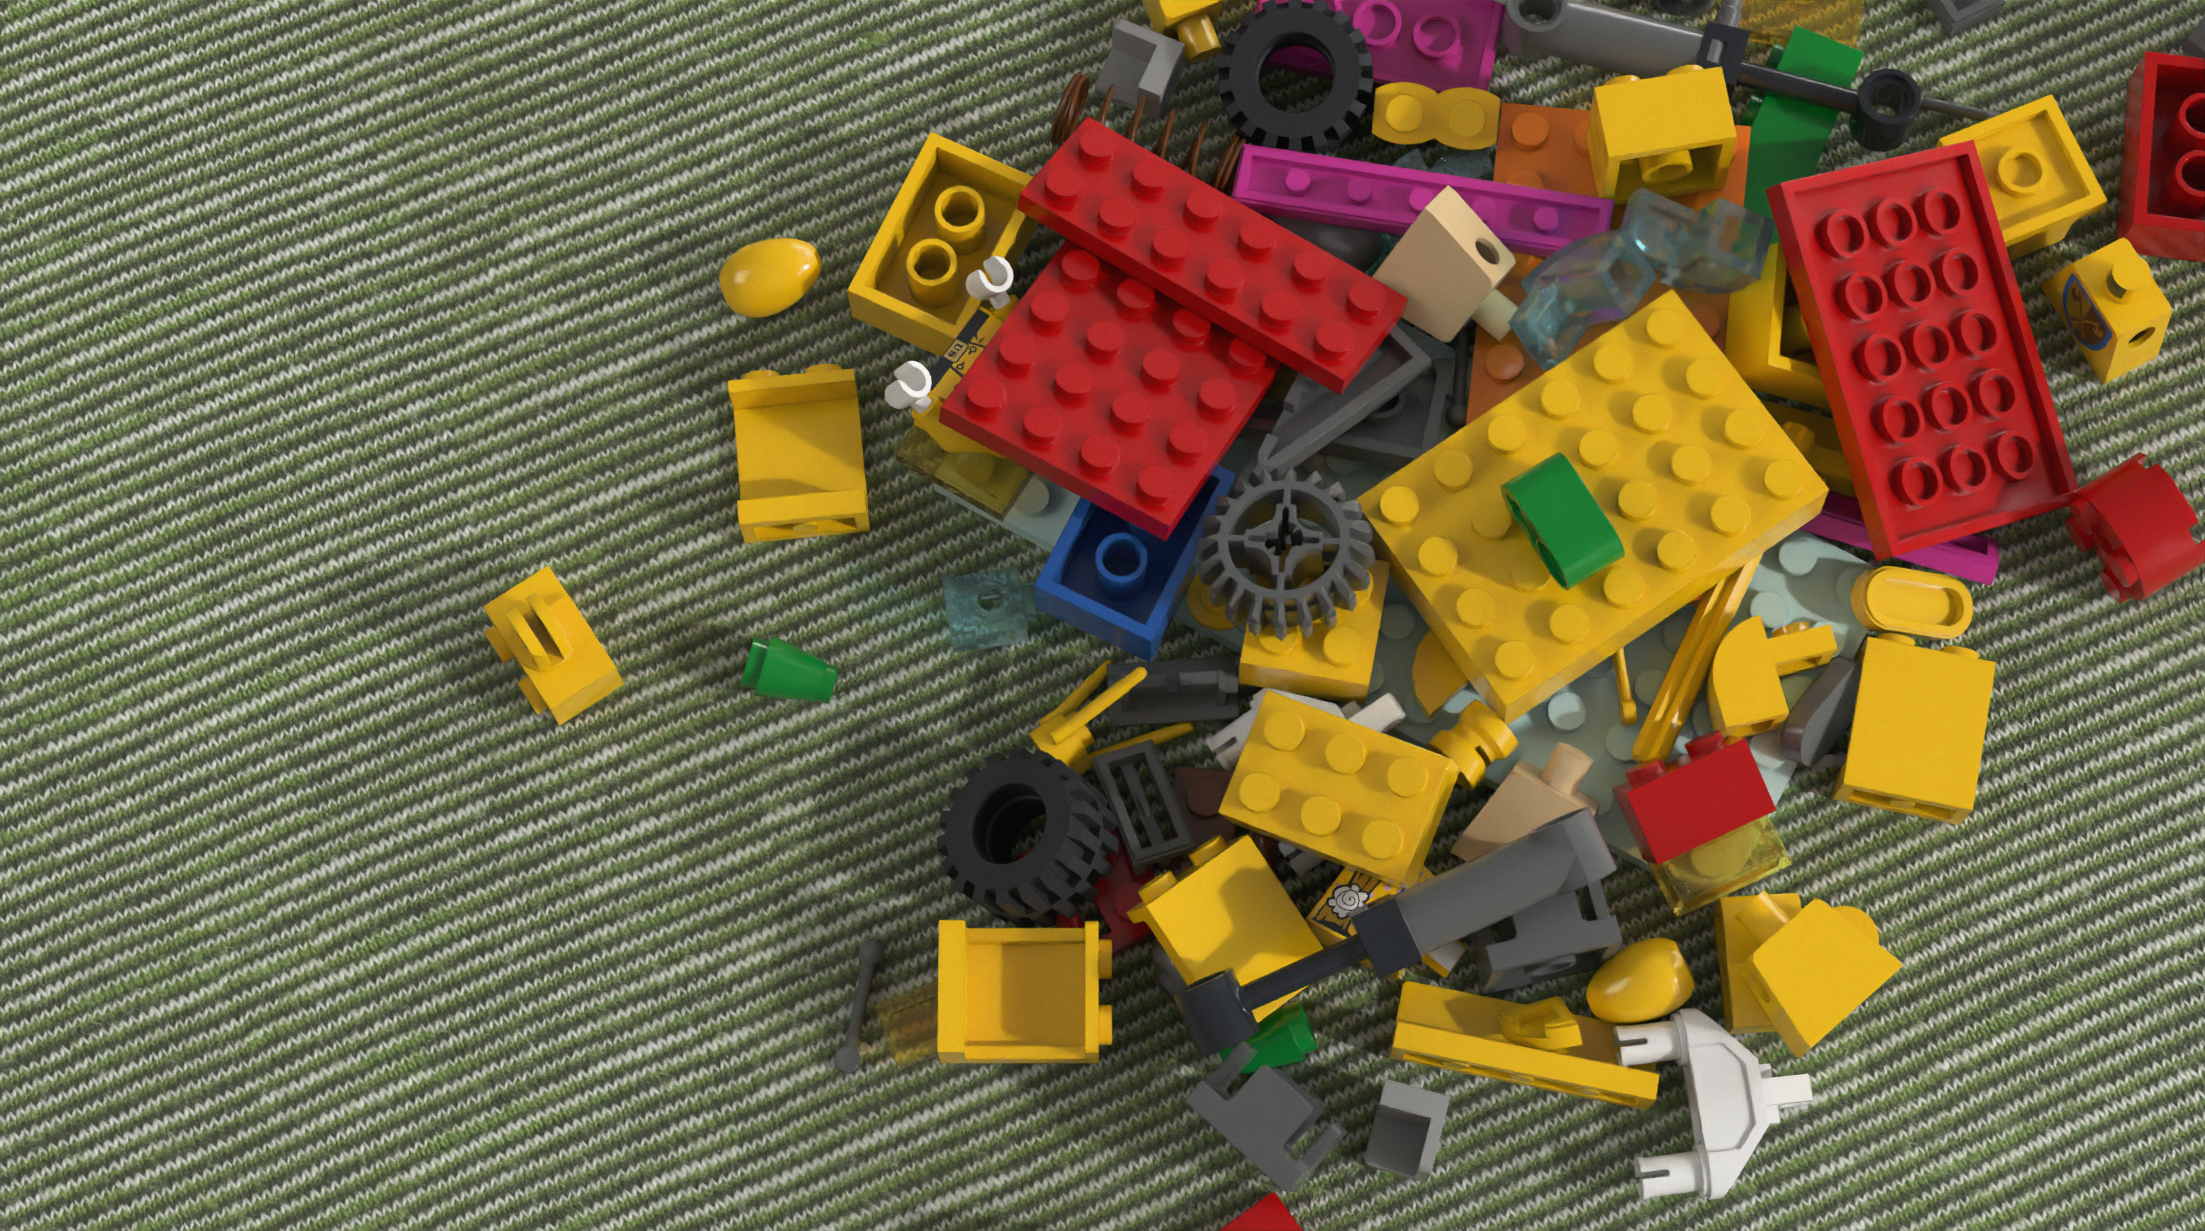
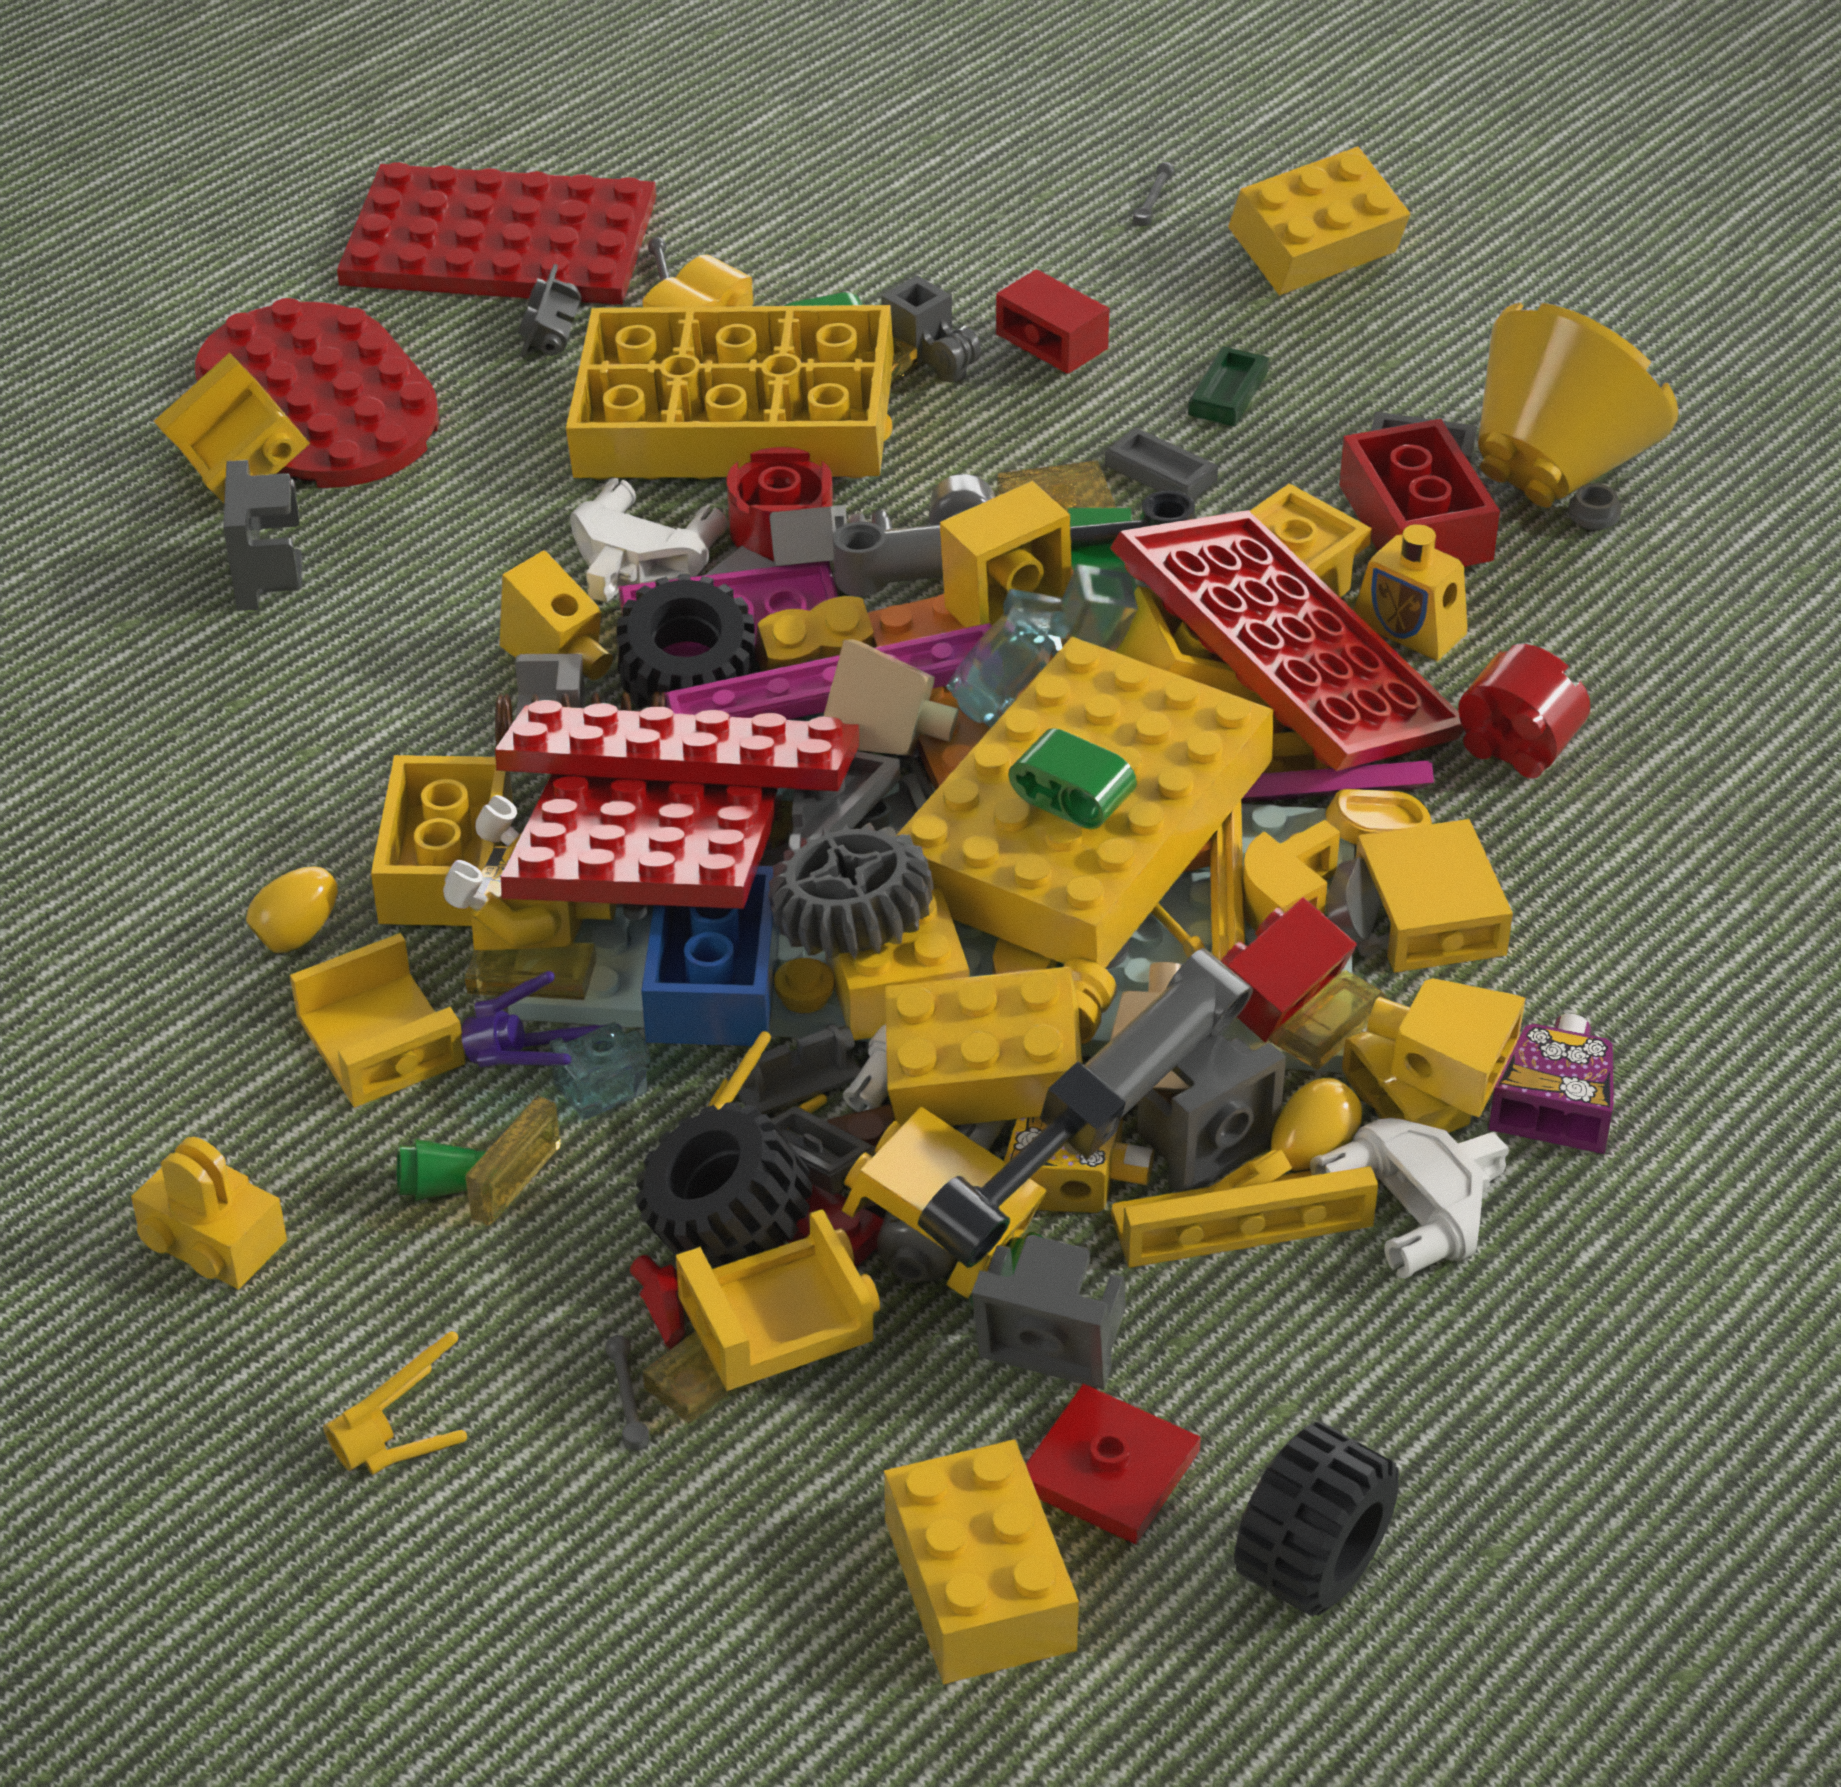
camera: 25 degrees left, 30 degrees down
light grey panel [1364,1079,1450,1183] -> none
none -> yellow plant [323,1331,467,1475]
none -> dark purple plant [462,971,622,1068]
none -> clear yellow tile [466,1095,561,1226]
none -> red bar [630,1255,685,1350]
none -> magenta torso [1488,1014,1614,1154]

